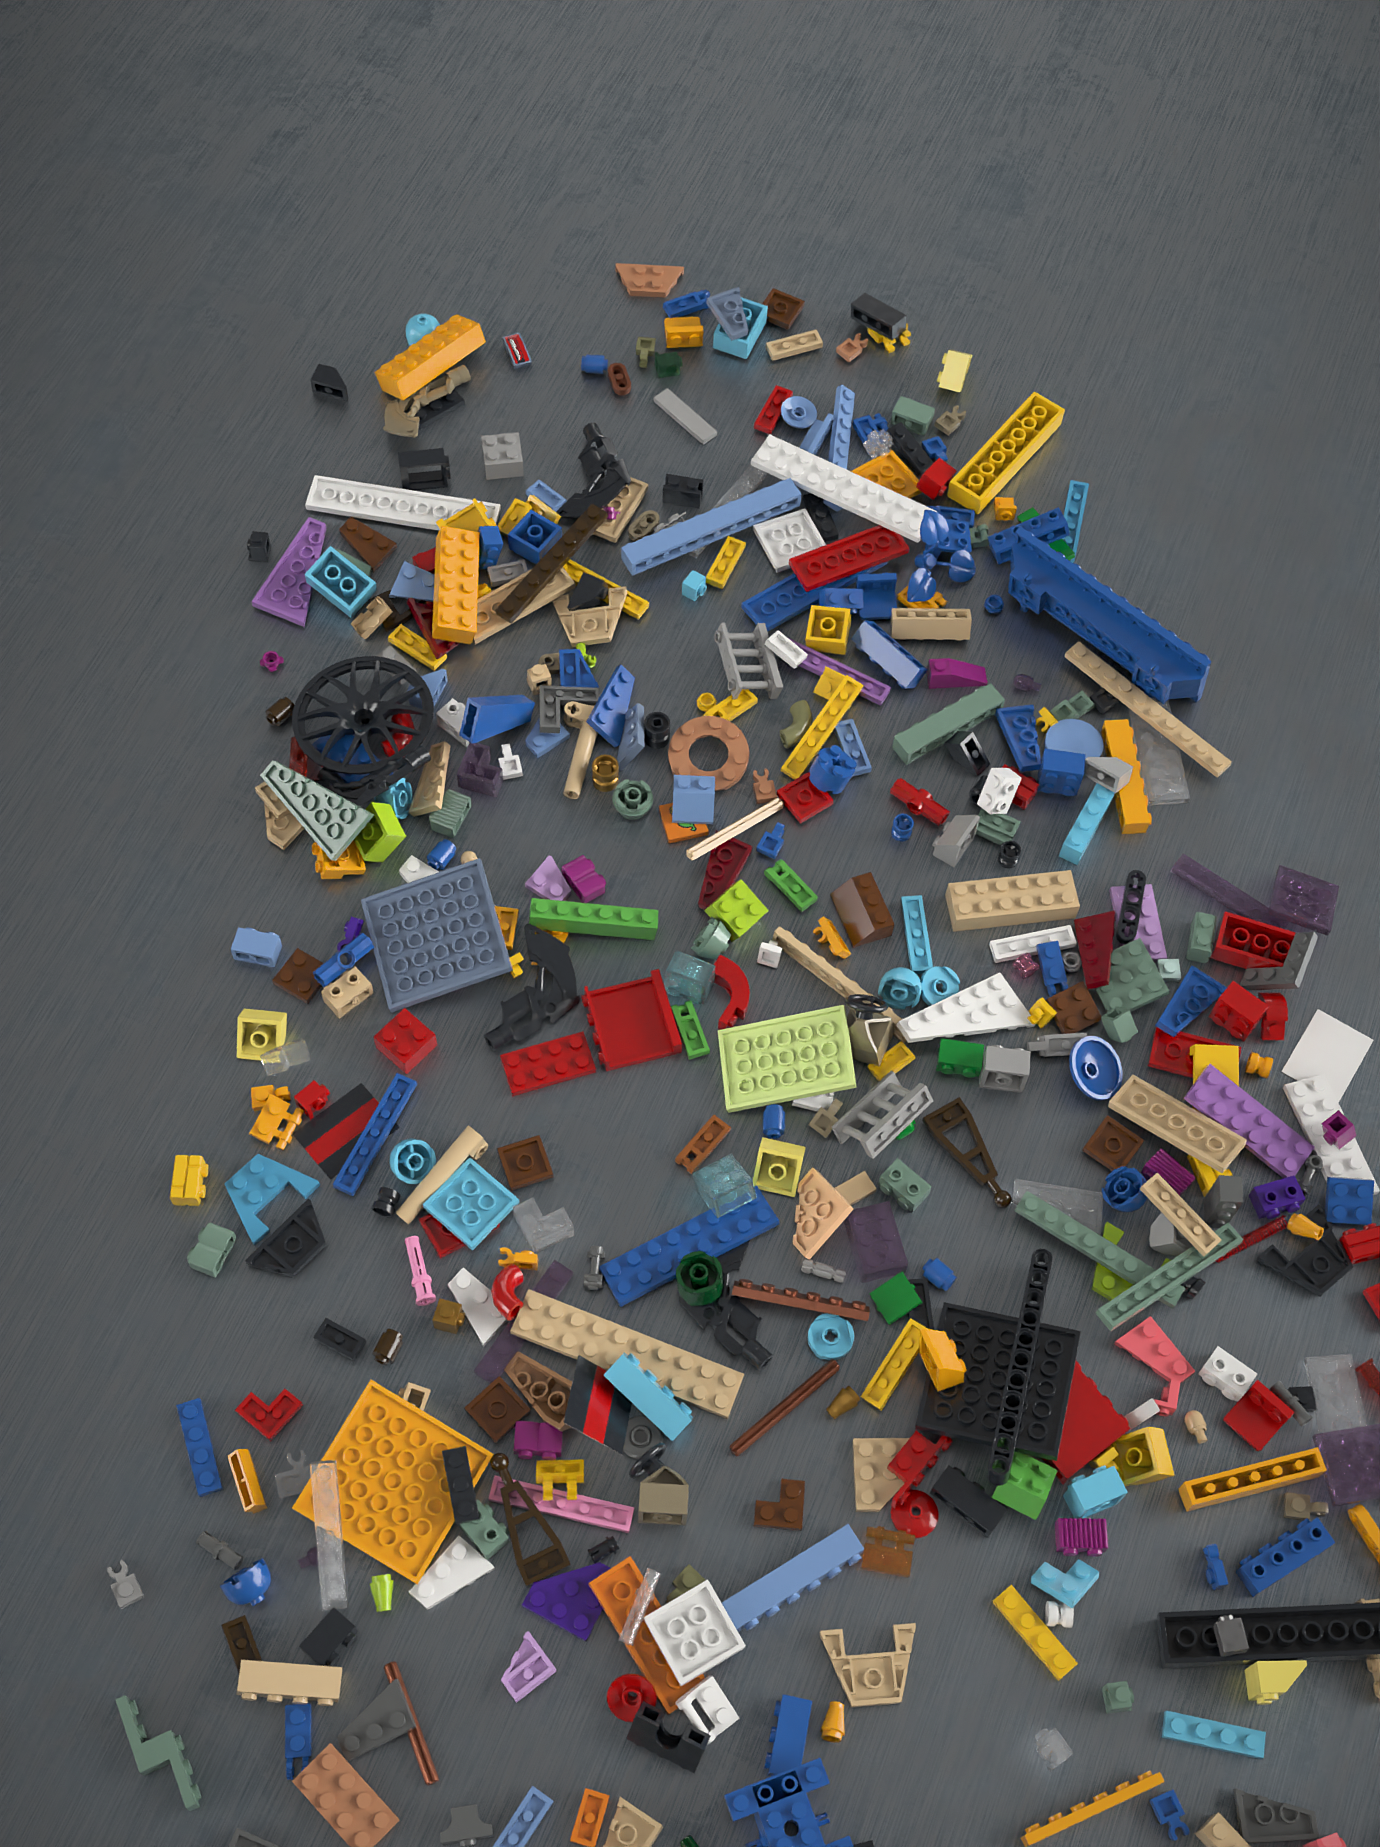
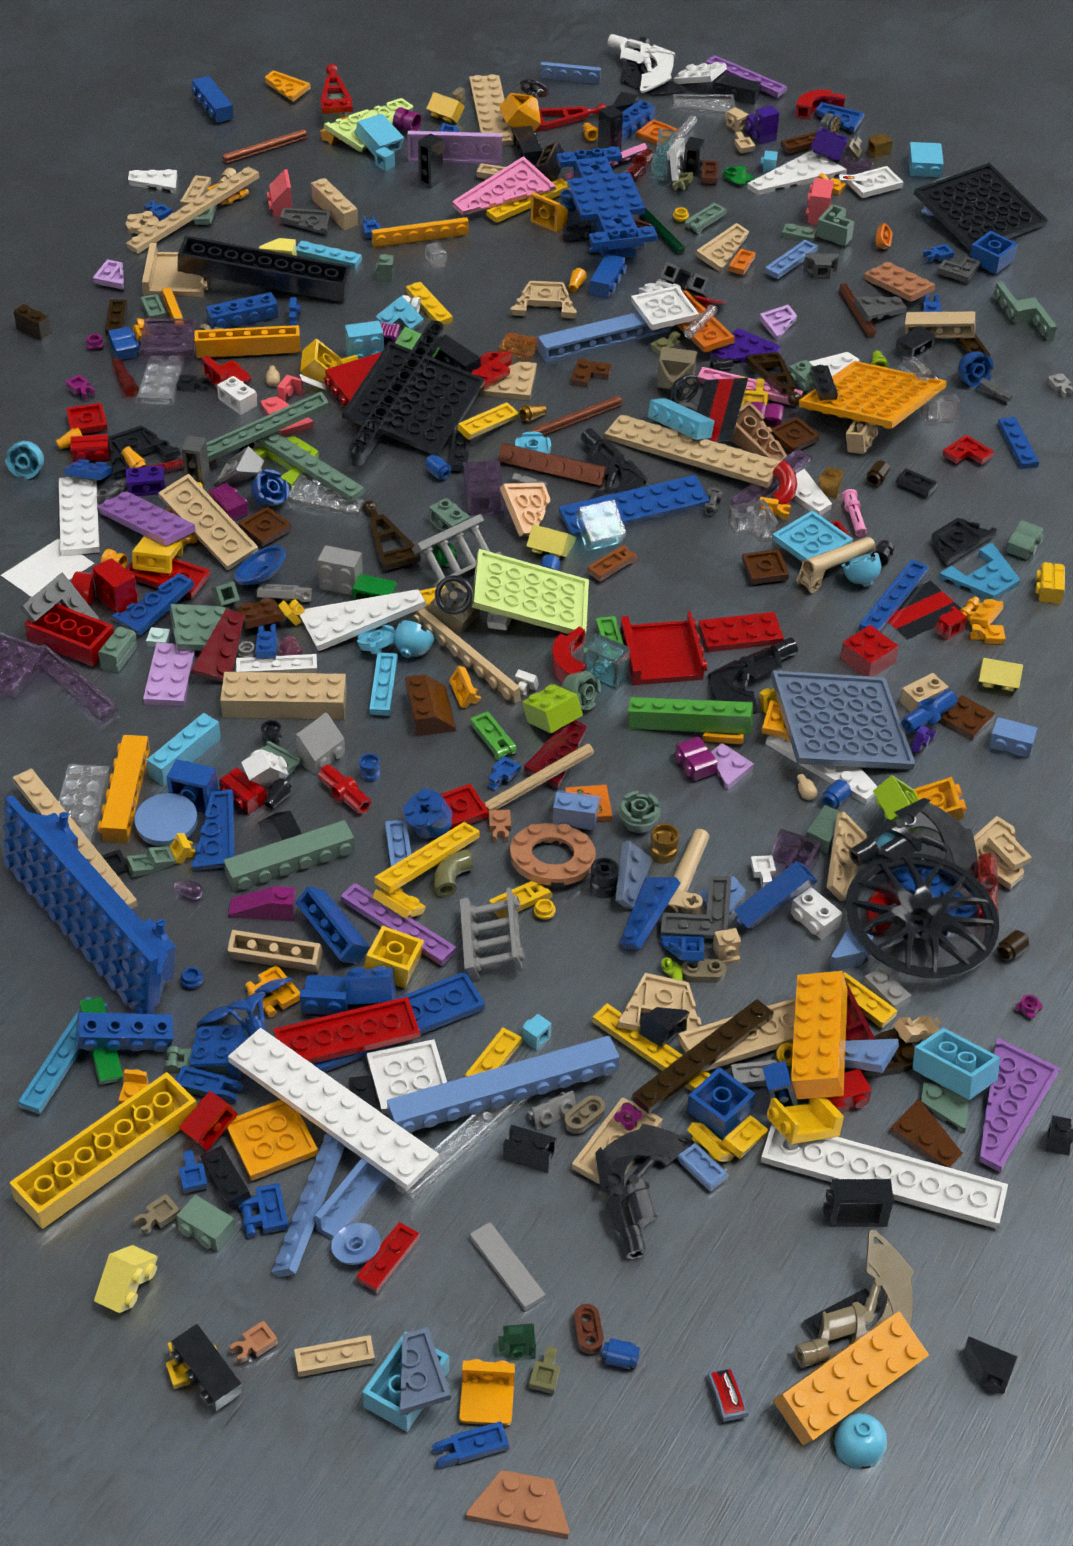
camera: 170 degrees left, 15 degrees down
light orange piece [227,1449,267,1514] -> none
wing [260,760,374,861] -> none
clear slope [260,1038,311,1076] -> none
light grey brick [481,432,524,480] -> none
dark green brick [676,1251,723,1306] -> none
reddish brown plate [762,288,805,330] -> none
white plate [764,630,808,669] -> none
tan tile [835,1171,877,1206] -> none
clear brick [862,429,894,459] -> none
green piece [869,1271,923,1325] -> none
light orange slope [919,1328,966,1391] -> none
light grey slope [1084,757,1133,793] -> none
black beam [1116,870,1146,945] -> none
tan plate [1140,1173,1222,1257] -> none
flat silver brick [1213,1615,1249,1657] -> none
dark grey pin [1269,1381,1313,1427] -> none
magenta brick [1321,1110,1356,1150] -> none

